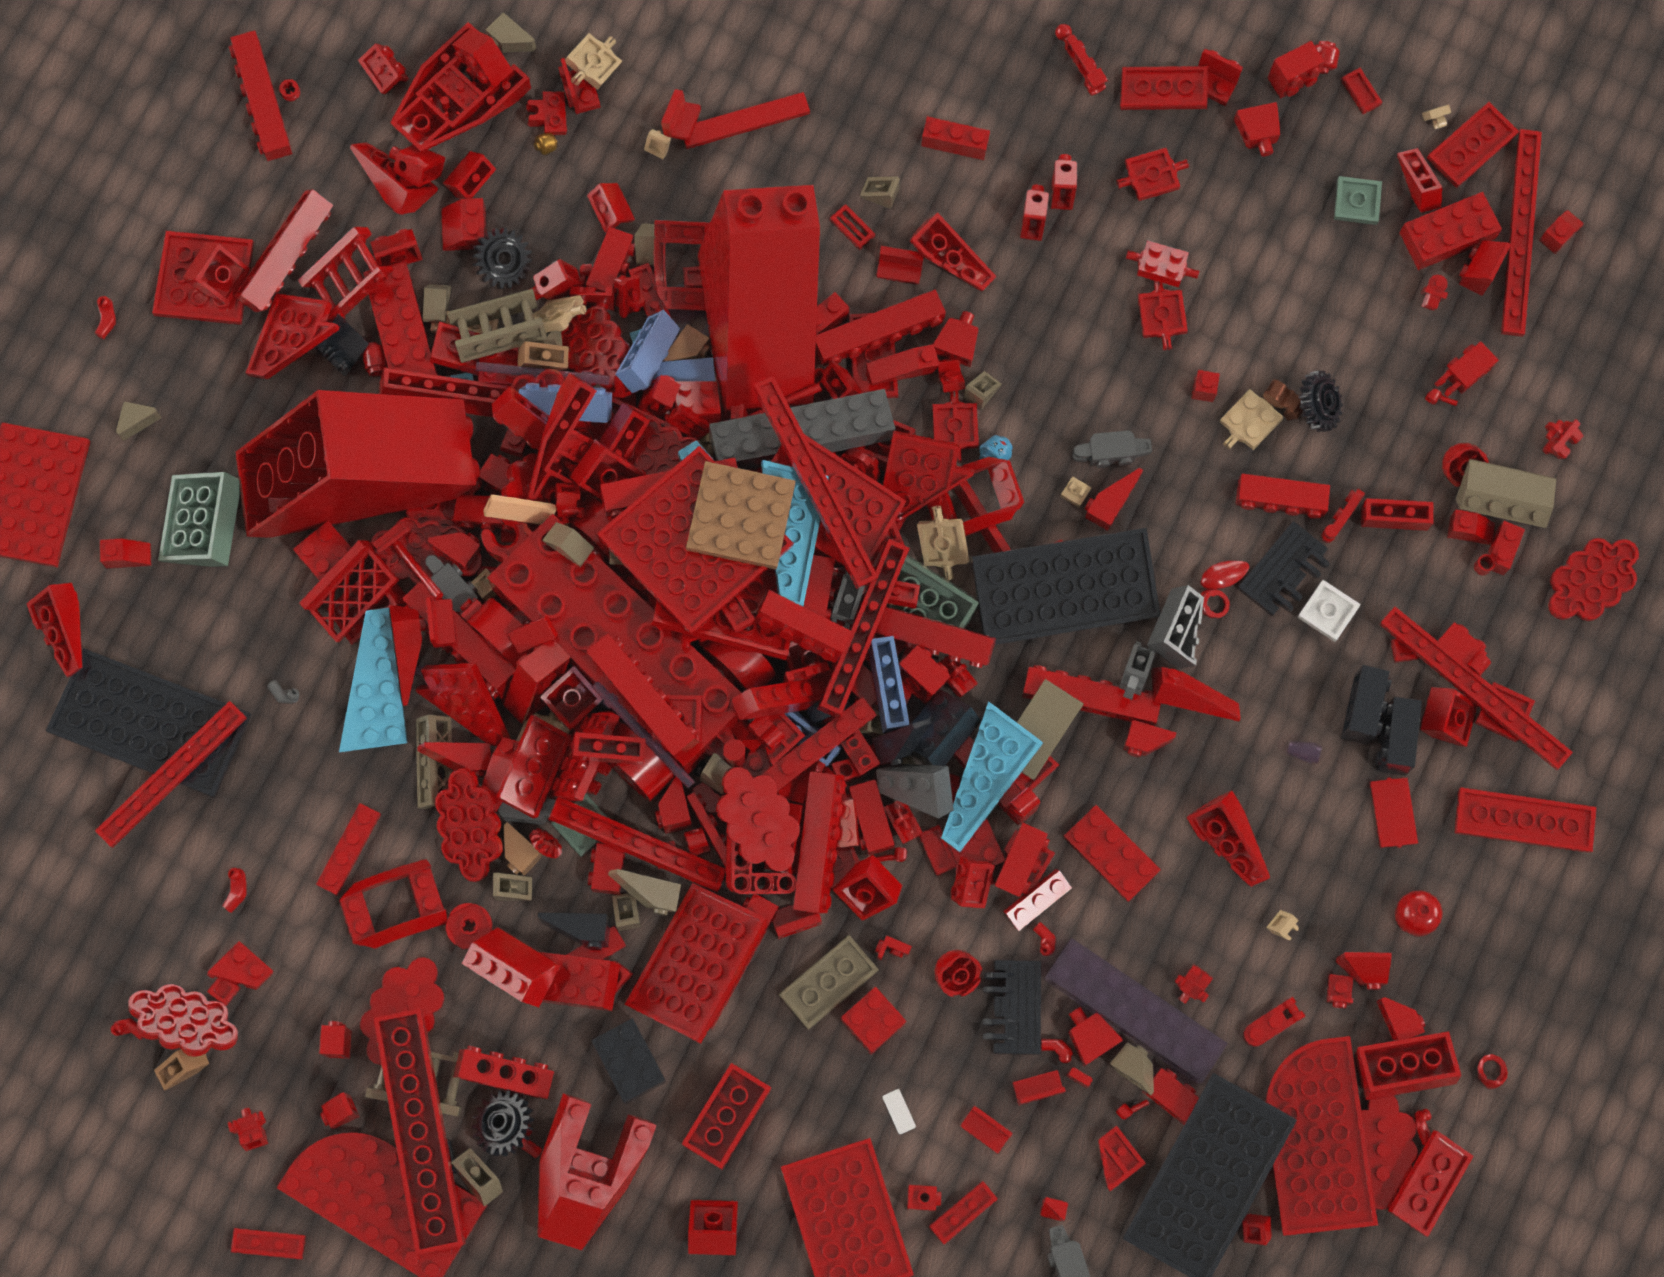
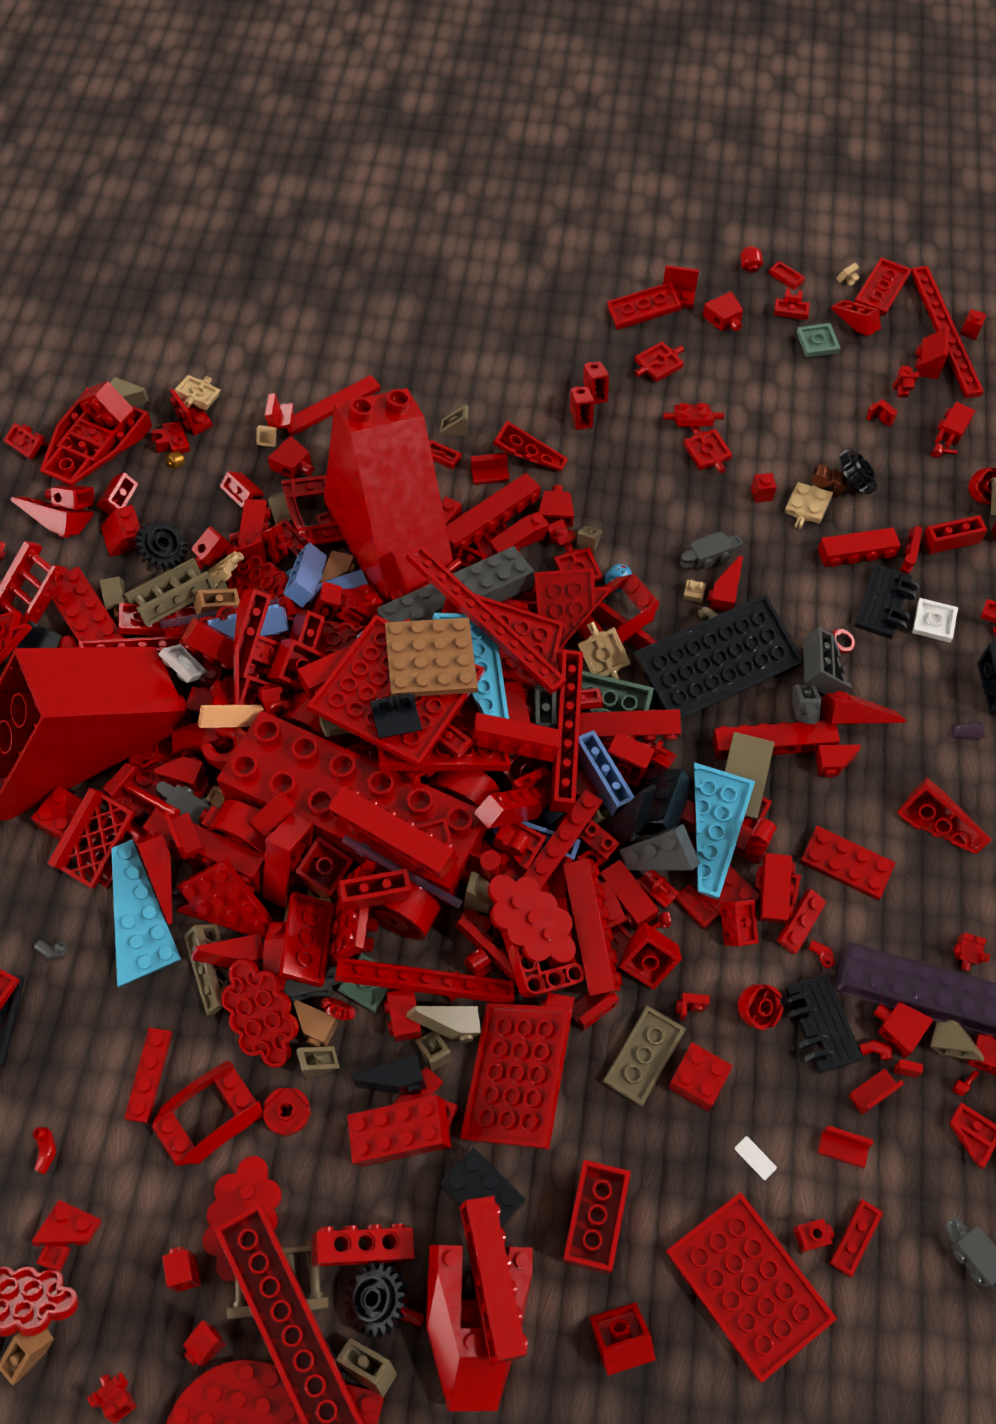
camera: 15 degrees left, 15 degrees down
red slope [370,229,423,267] -> none
red slope [462,927,561,1008] -> none
dark tan slope [543,522,594,567] -> none
red slope [655,776,692,834] -> none
red brick [921,116,990,160] -> none
red slope [1040,1197,1068,1222] -> none
red plate [1055,24,1108,96] -> none
red arm [1200,561,1249,589] -> none
red brick [1267,41,1325,99] -> none
red brick [1399,192,1502,270] -> none
none -> white plate [158,644,208,683]
none -> red torso [268,436,314,479]
none -> black hinge [370,692,422,739]
none -> red brick [460,1196,528,1365]
none -> dark tan arm [697,607,718,620]
none -> red plate [774,288,810,320]
none -> red bracket [866,399,898,426]

